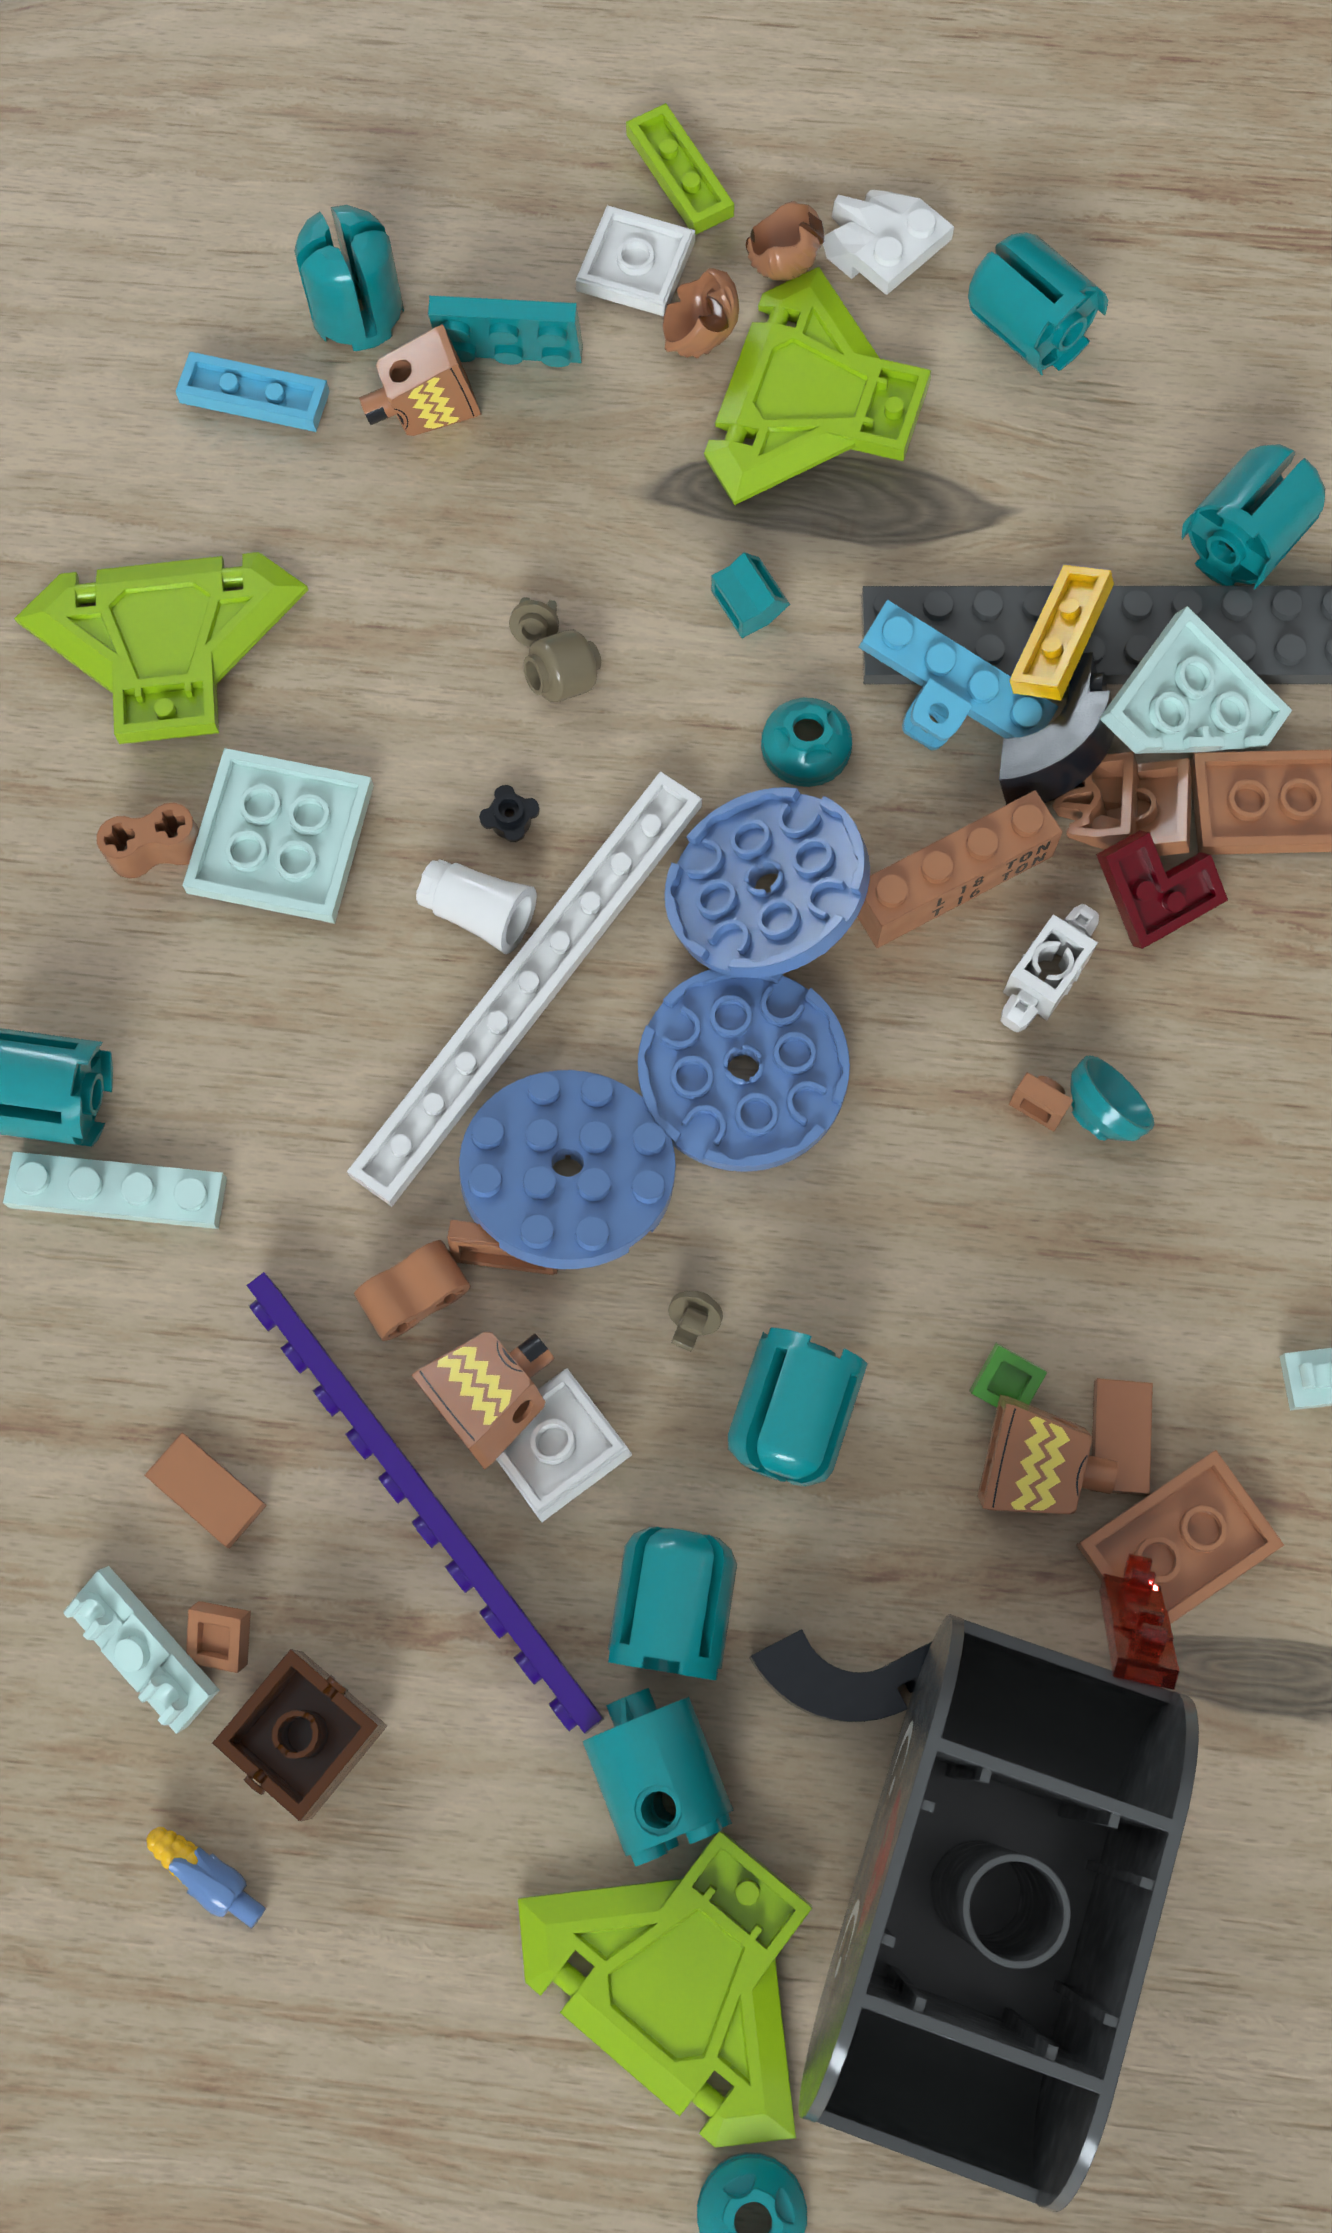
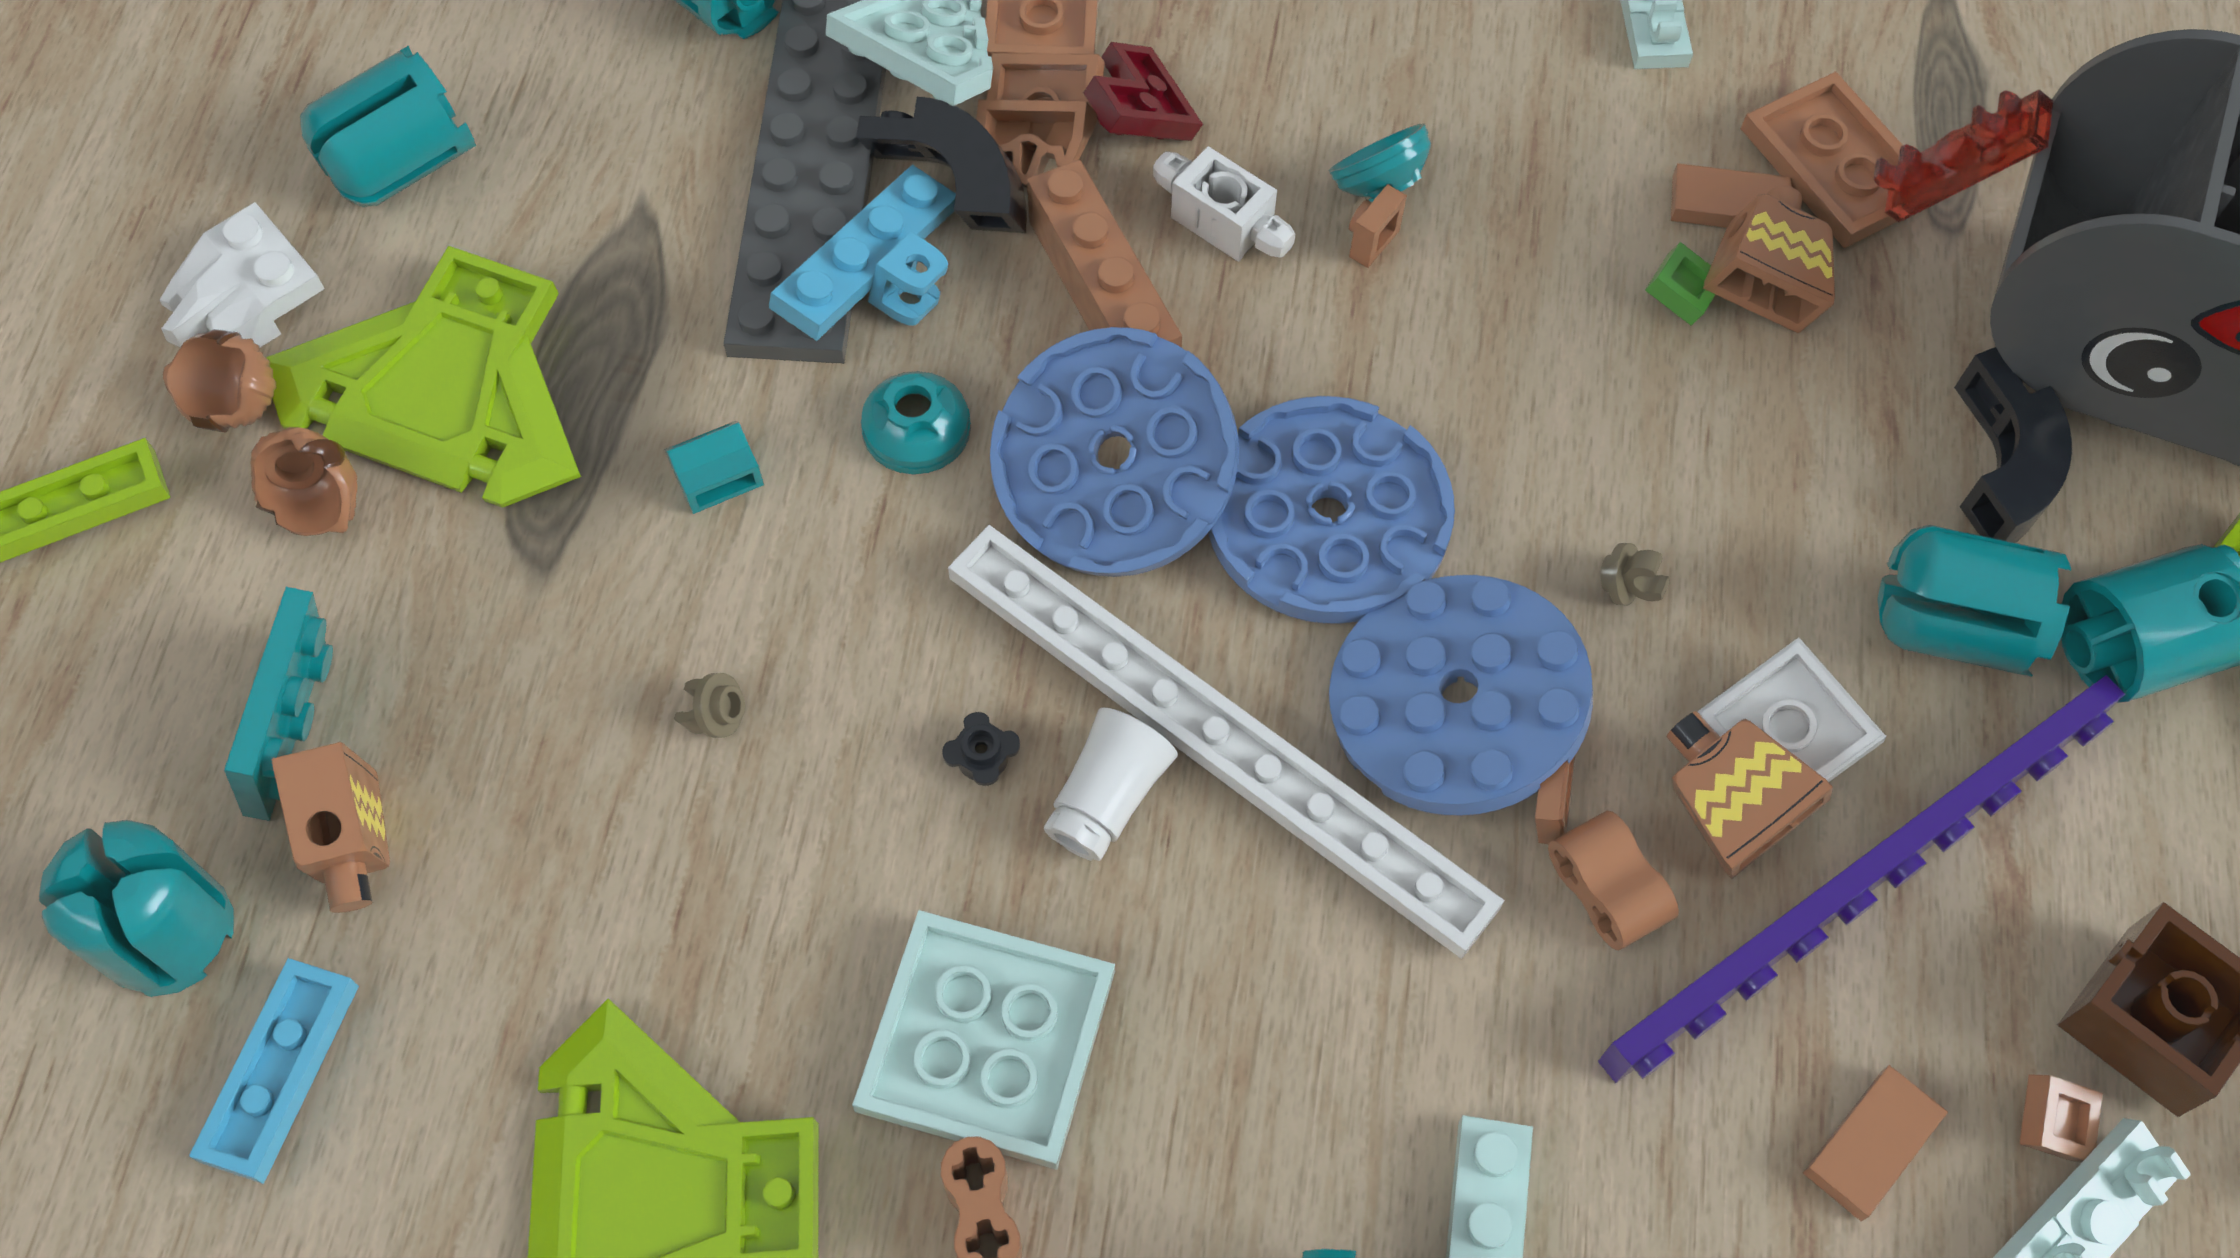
camera: 90 degrees left, 10 degrees down
dark tan head [523,629,601,702] -> none
white plate [575,205,695,316] -> none
teal cylinder [727,1327,868,1487] -> none
yellow plate [1009,565,1114,701] -> none

